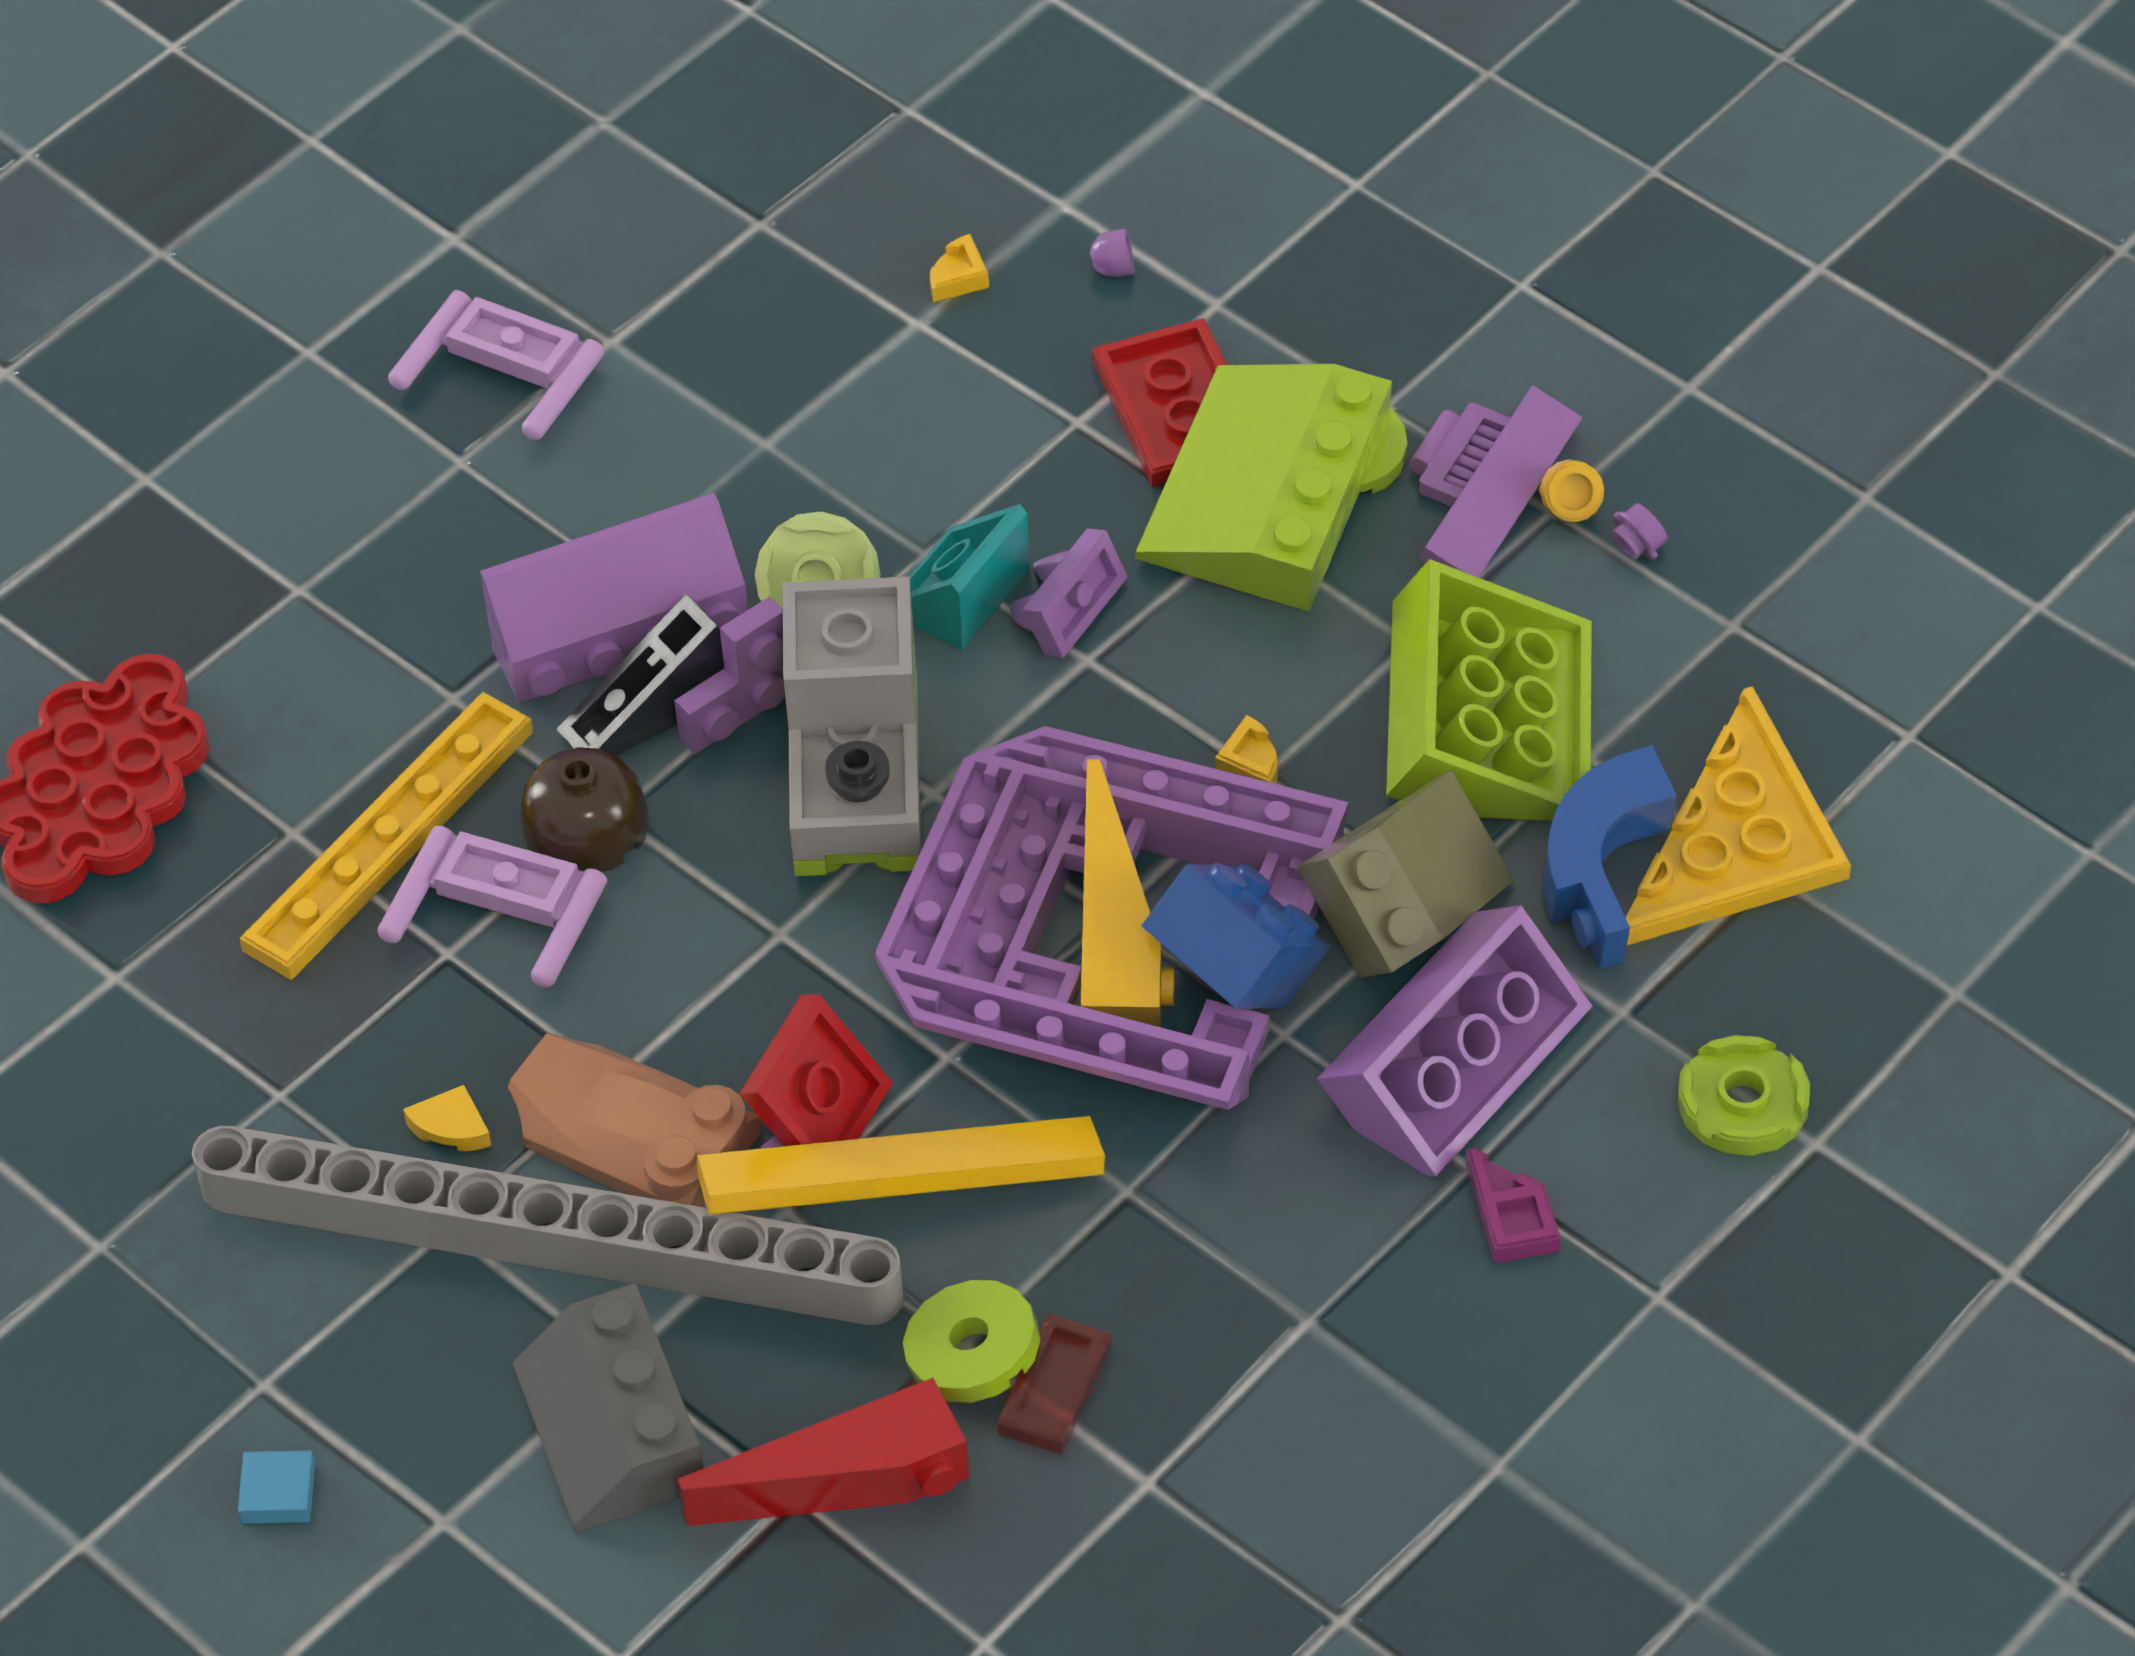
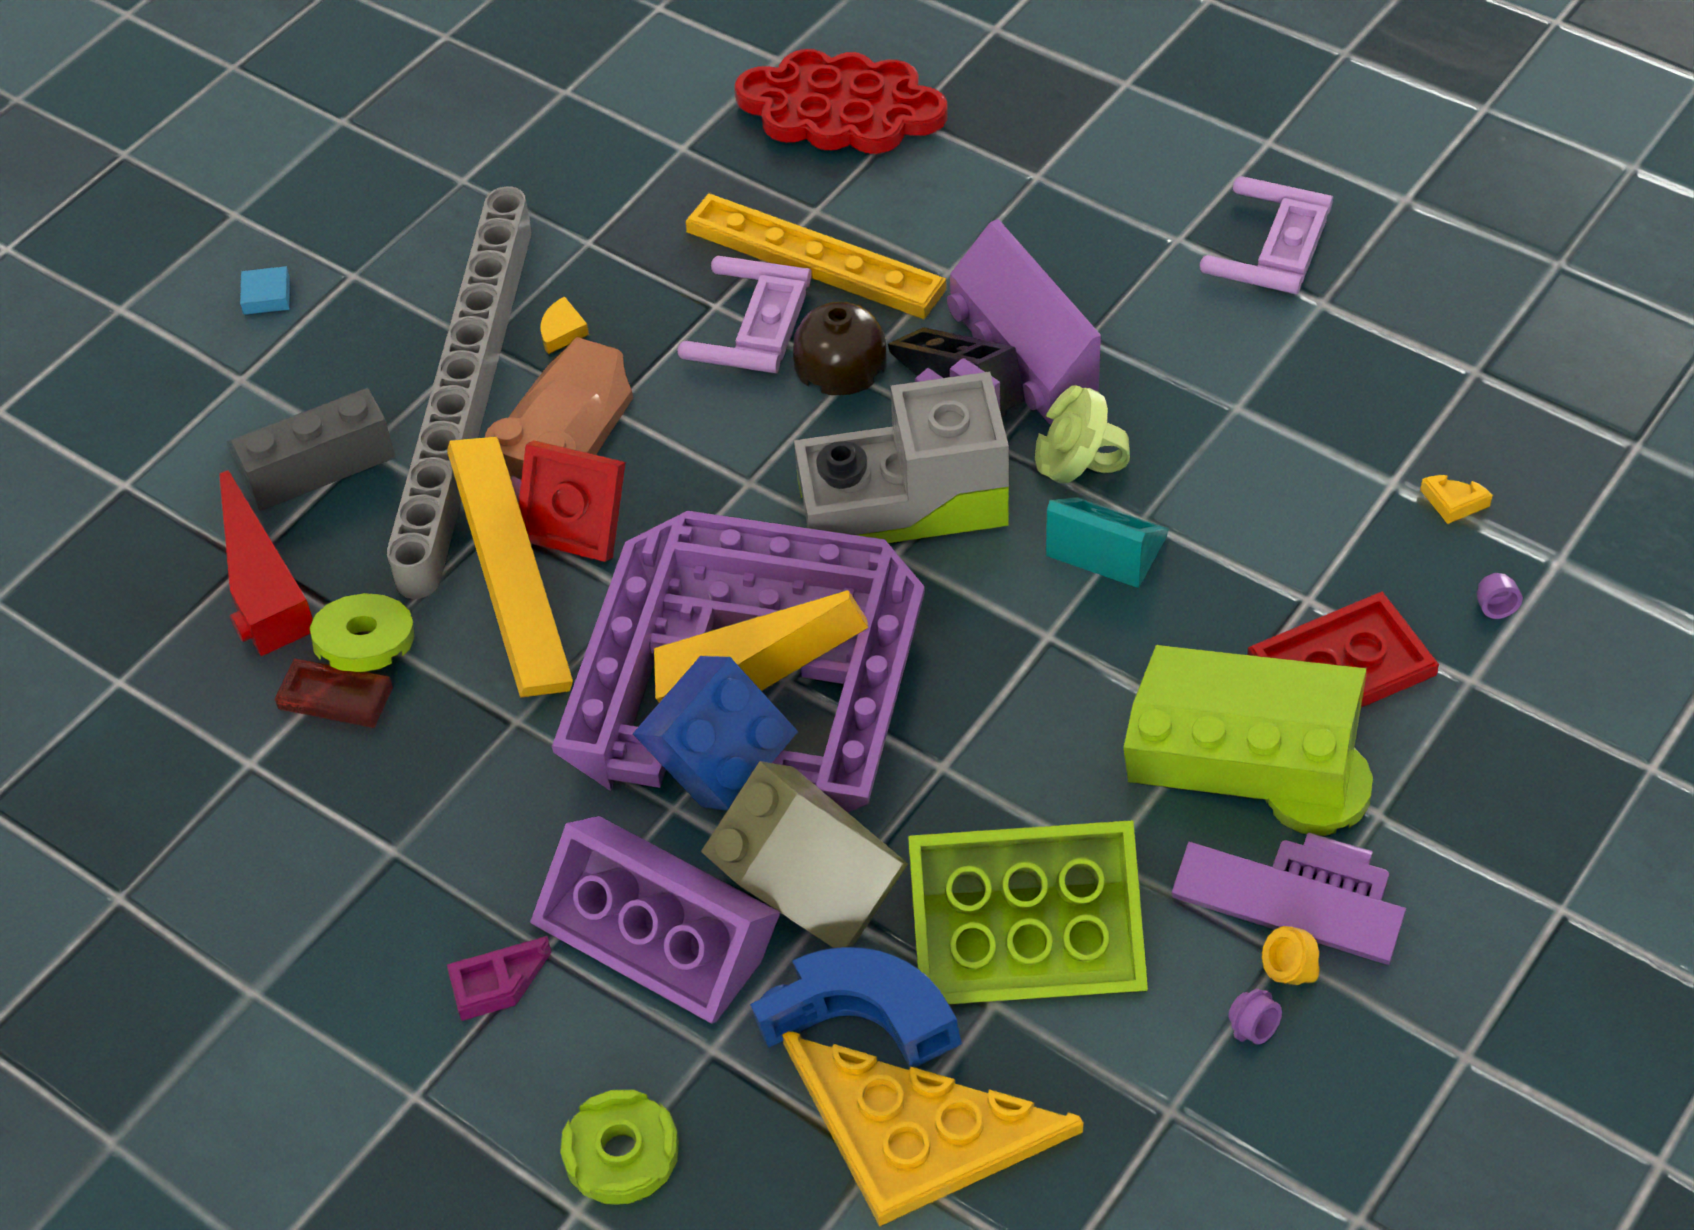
camera: 85 degrees right, 0 degrees up
medium lavender tile [1010,528,1128,658] -> none
yellow tile [1215,715,1278,784] -> none

